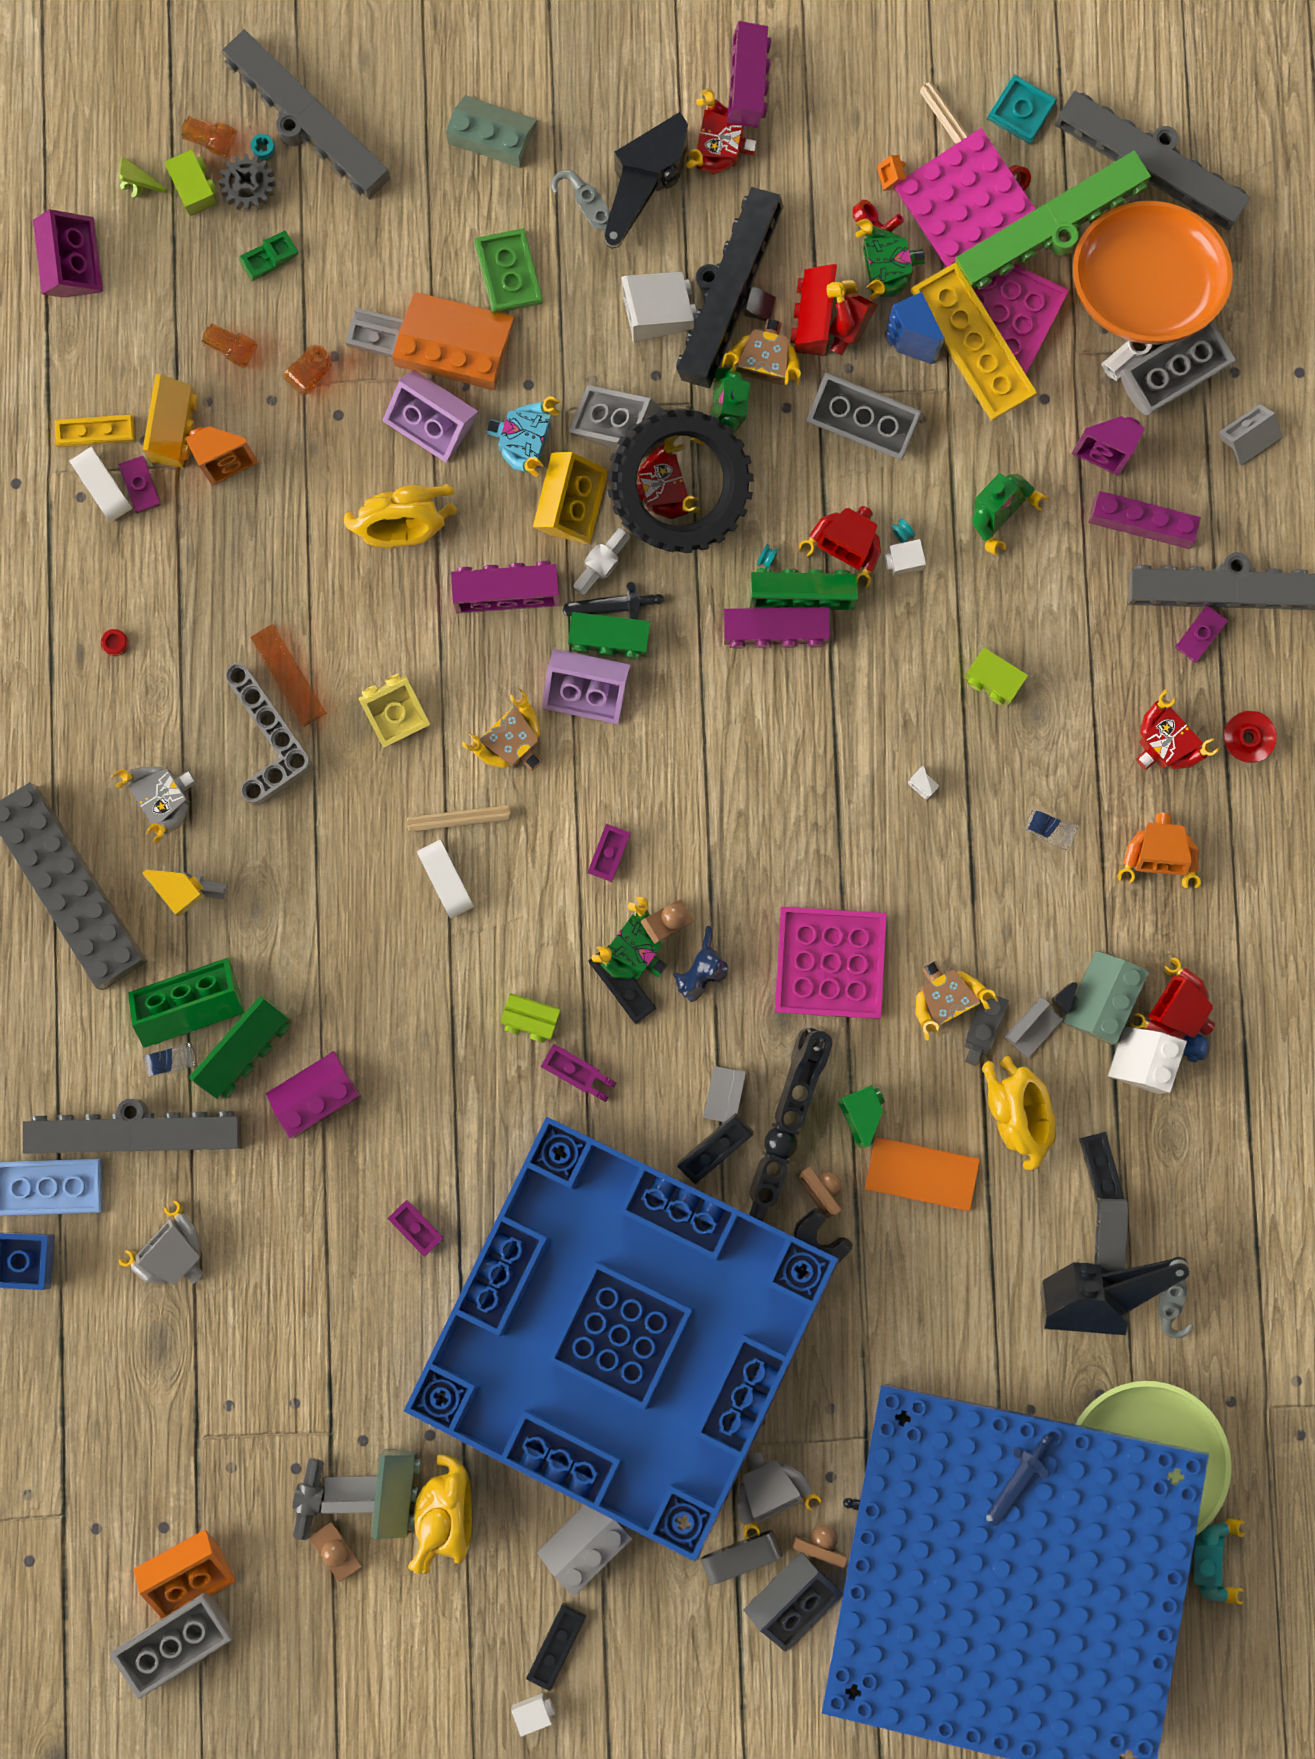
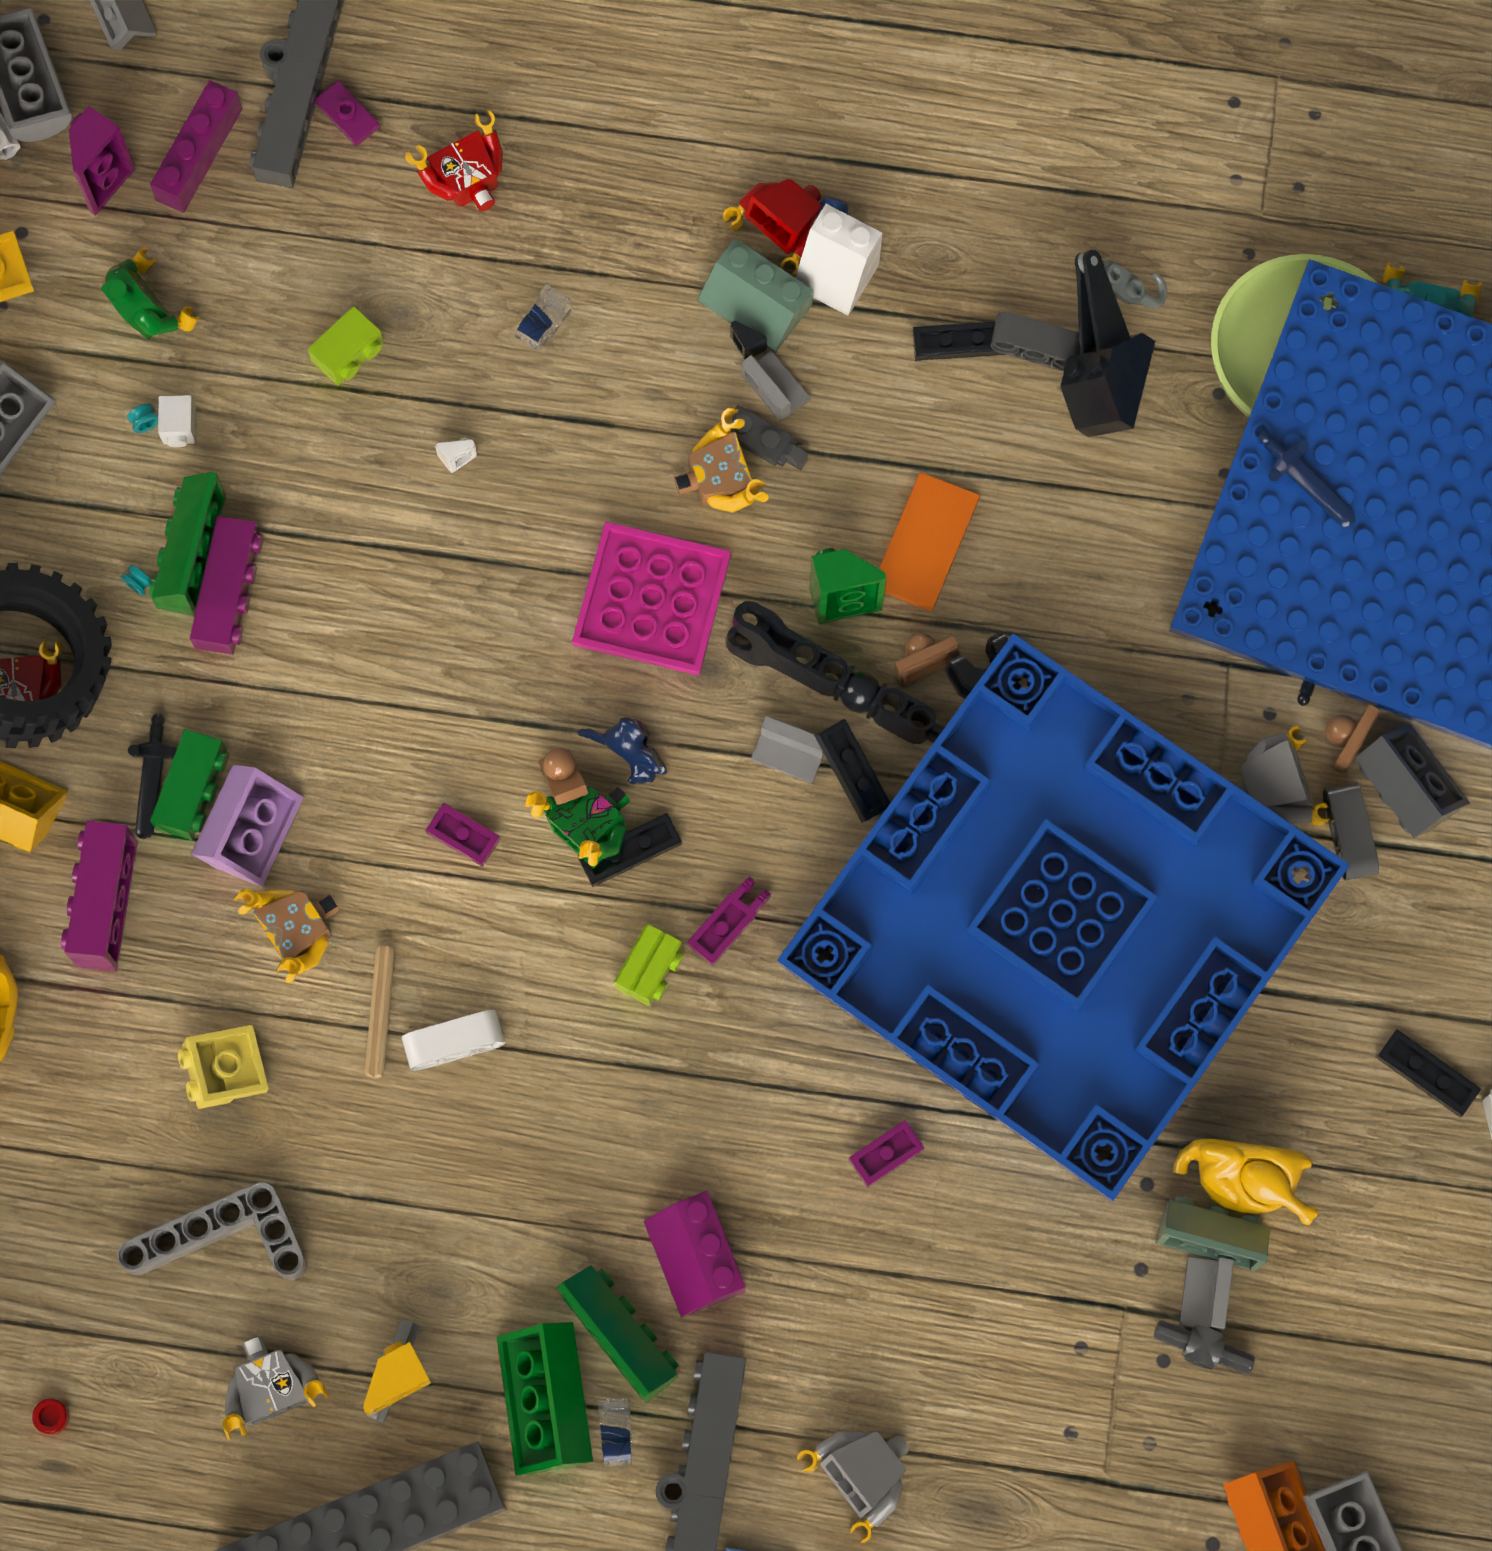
camera: 80 degrees left, 10 degrees down
clear orange tile [250,624,327,727] -> none
medium nougat tile [309,1520,363,1583] -> none
light grey slope [537,1505,632,1597] -> none
white axle [573,528,630,595] -> none
red torso [799,506,881,588] -> none
yellow piece [982,1056,1056,1170] -> none
orange torso [1118,813,1201,889] -> none
red dish [1224,711,1277,763] -> none

